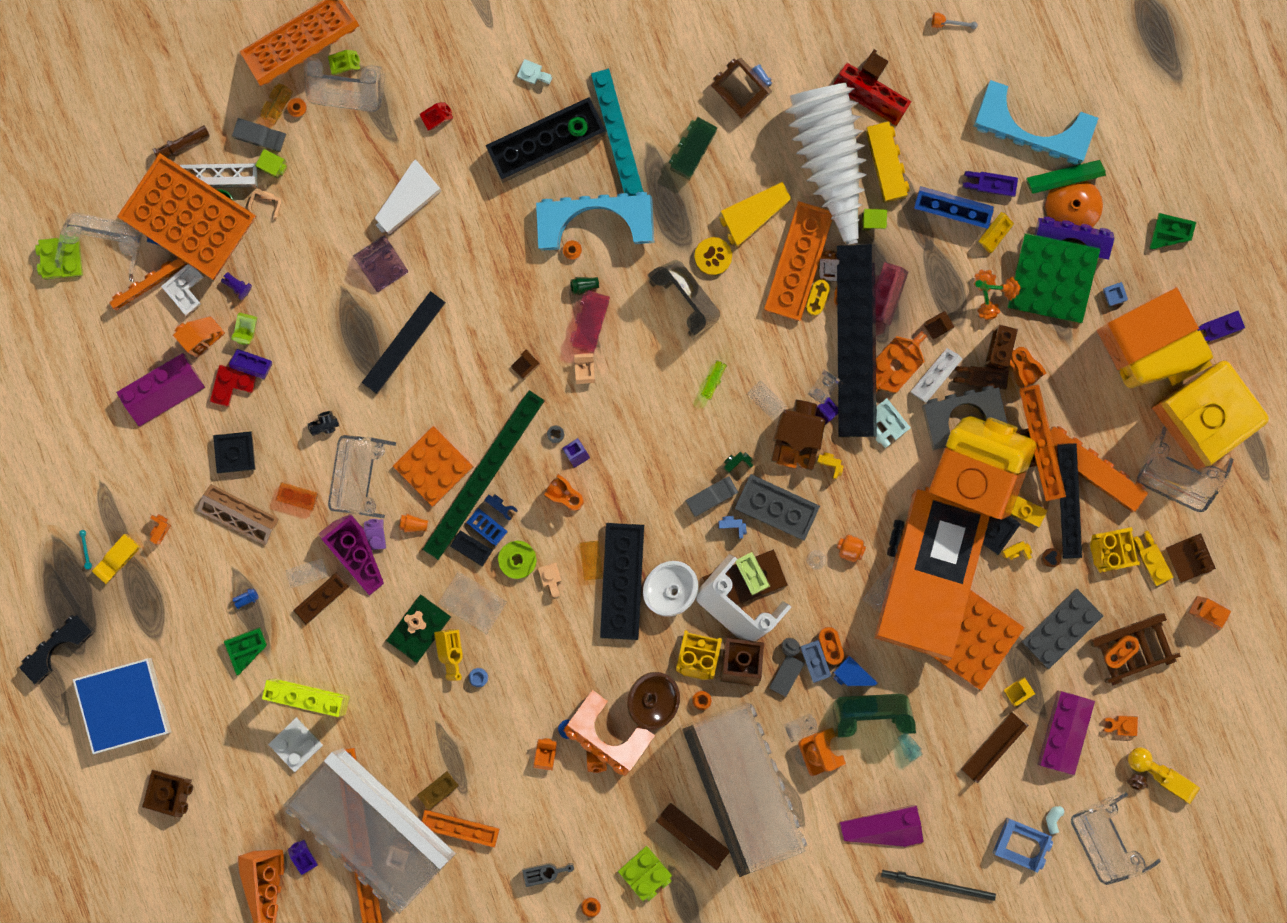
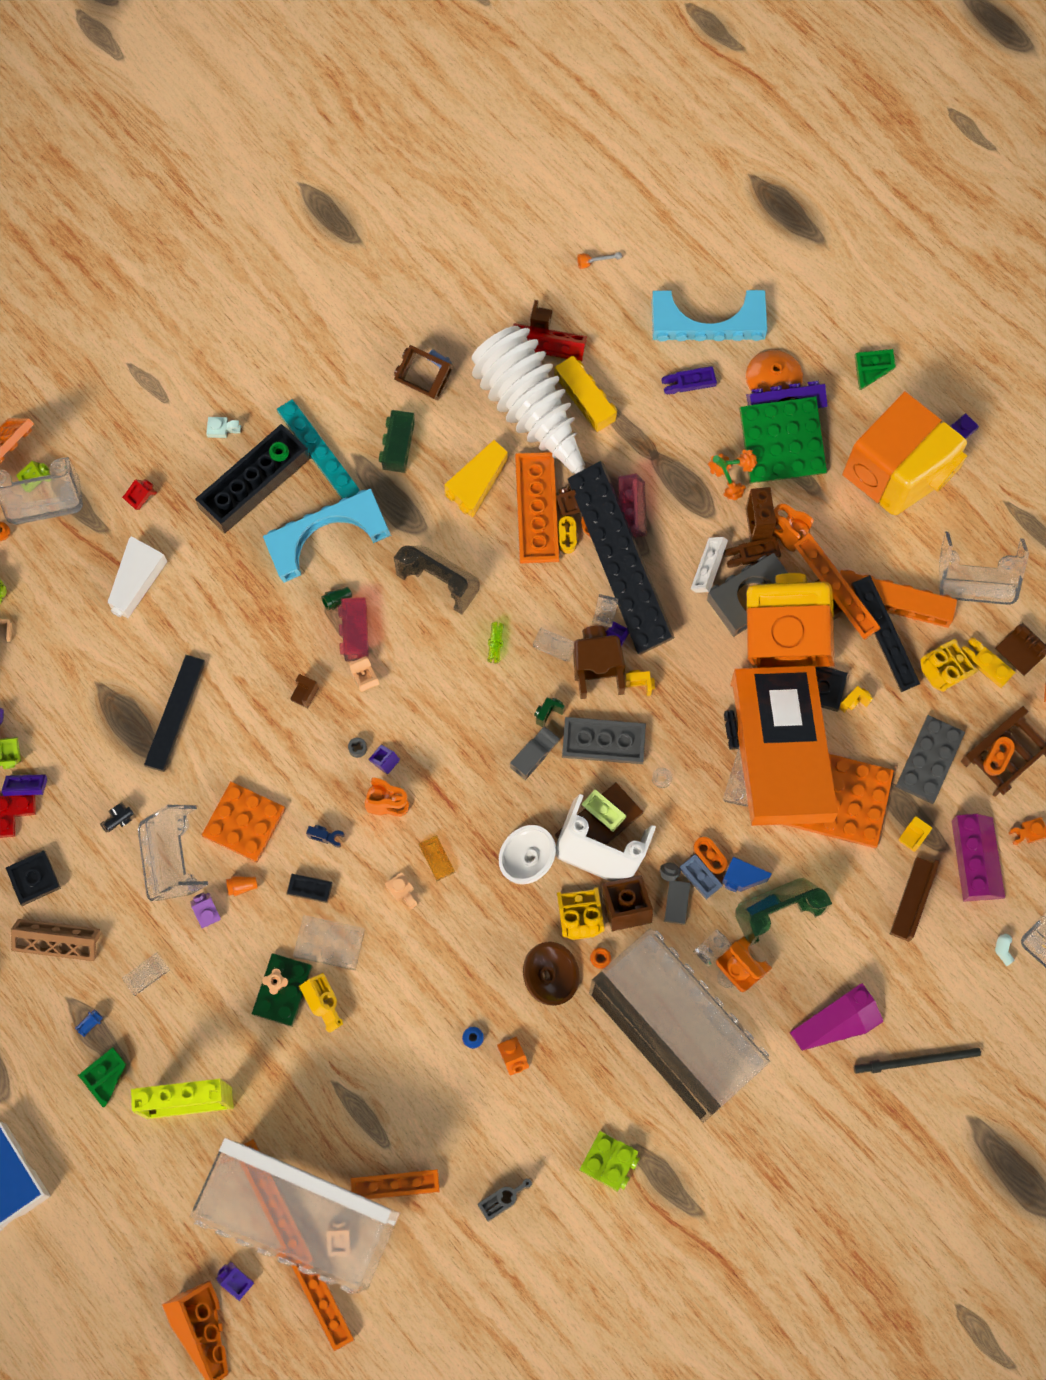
camera: 15 degrees left, 15 degrees down
reddish brown plate [142,770,193,817] -> none
white plate [268,717,323,772] -> none
clear orange plate [276,482,319,511] -> none
reddish brown tile [293,572,350,625] -> none
magenta wedge [318,514,384,595] -> none
bracket [353,235,408,292] -> none
pearl gold plate [417,771,459,810] -> none
dark green plate [422,390,545,560] -> none
blue slope [466,508,508,546] -> none
medium blue plate [469,668,488,687] -> none
lime plate [498,540,537,579] -> none
orange bracket [533,738,557,771] -> none
orange plate [563,240,582,260] -> none
arch [563,690,655,776] -> none
orange plate [581,897,601,917] -> none
black plate [600,523,644,640] -> none
reddish brown panel [656,803,730,871] -> none
yellow tile [694,237,732,275] -> none
medium blue bracket [718,516,747,539] -> none
orange plate [776,445,810,469] -> none
orange head [836,534,866,562] -> none
lime panel [862,209,887,231] -> none
light aqua plate [875,398,911,448] -> none
orange plate [876,331,927,393] -> none
clear light blue cone [897,732,923,762] -> none
blue brick [914,186,994,229] -> none
reddish brown panel [923,311,954,340] -> none
yellow plate [978,212,1014,254] -> none
medium blue panel [993,818,1053,873] -> none
yellow plate [1011,496,1048,528] -> none
green tile [1026,160,1106,194] -> none
reddish brown tile [1041,548,1061,568] -> none
medium blue plate [1103,282,1128,307] -> none
yellow piece [1151,361,1269,469] -> none

